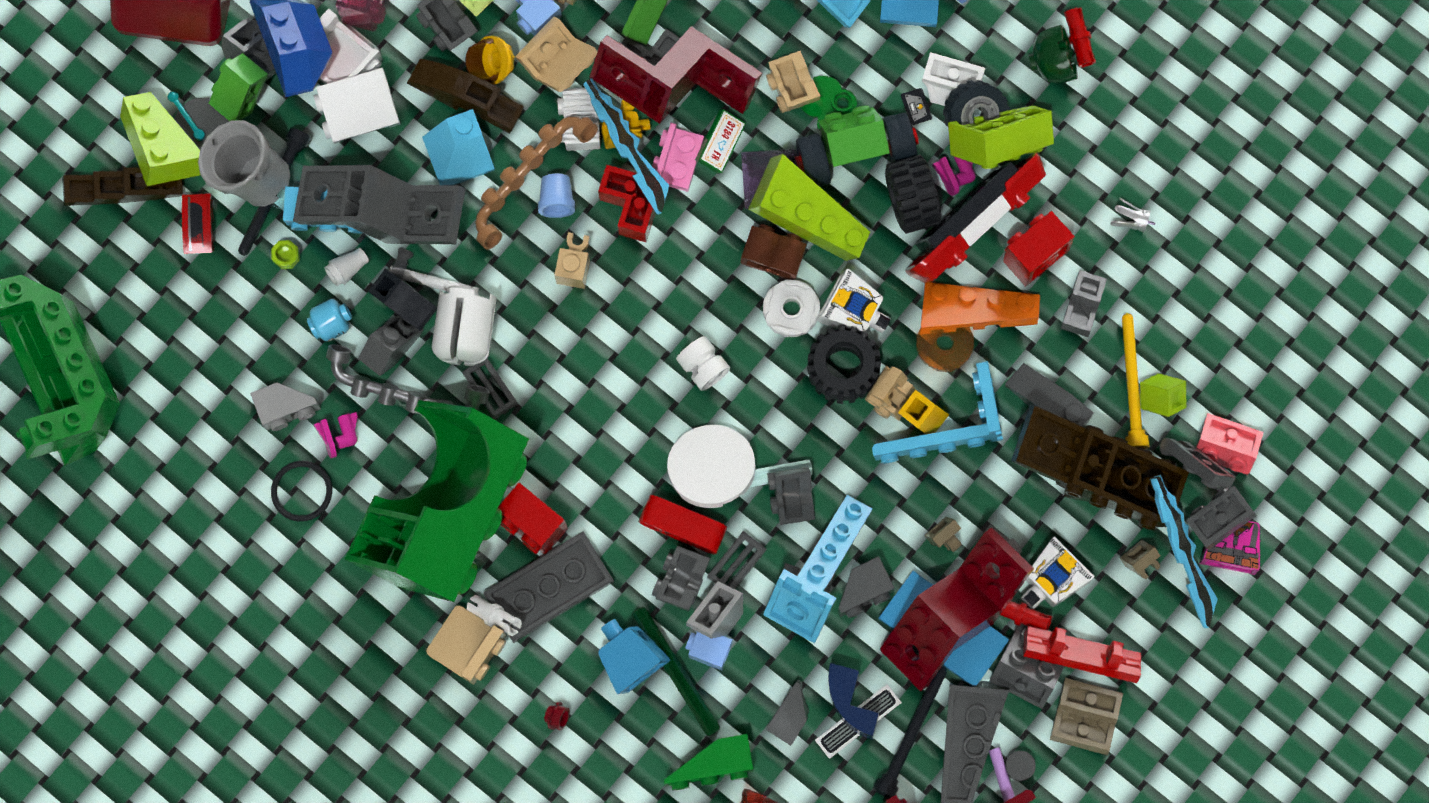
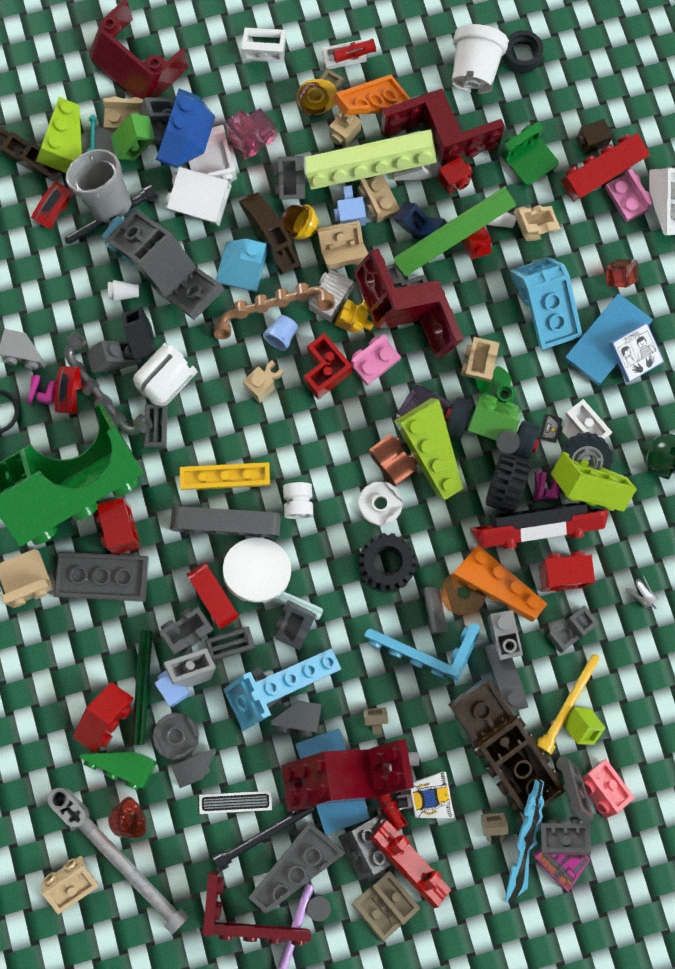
camera: 30 degrees right, 0 degrees up
lime tile [271,240,300,269] -> none
medium azure head [307,299,352,342] -> none
white piece [389,248,479,294] -> none
white pin [467,595,522,636] -> none
dark red plate [544,702,570,730] -> none
medium azure sword [583,79,669,214] -> none
dark azure torso [598,619,671,694] -> none
tile [695,109,746,174] -> none
torso [816,268,891,333] -> none
dark blue brick [828,663,879,740] -> none
tan cylinder [865,366,916,421] -> none
yellow brick [898,390,949,434] -> none
none -> red slope [54,366,82,413]
none -> red brick [73,682,134,753]
none -> tan bracket [103,96,143,132]
none -> dark grey tile [152,713,200,760]
none -> dark grey beam [170,506,281,538]
none -> yellow plate [180,462,270,491]
none -> dark grey slope [422,587,448,635]
none -> light grey slope [487,610,523,660]
none -> dark grey tile [496,430,520,454]

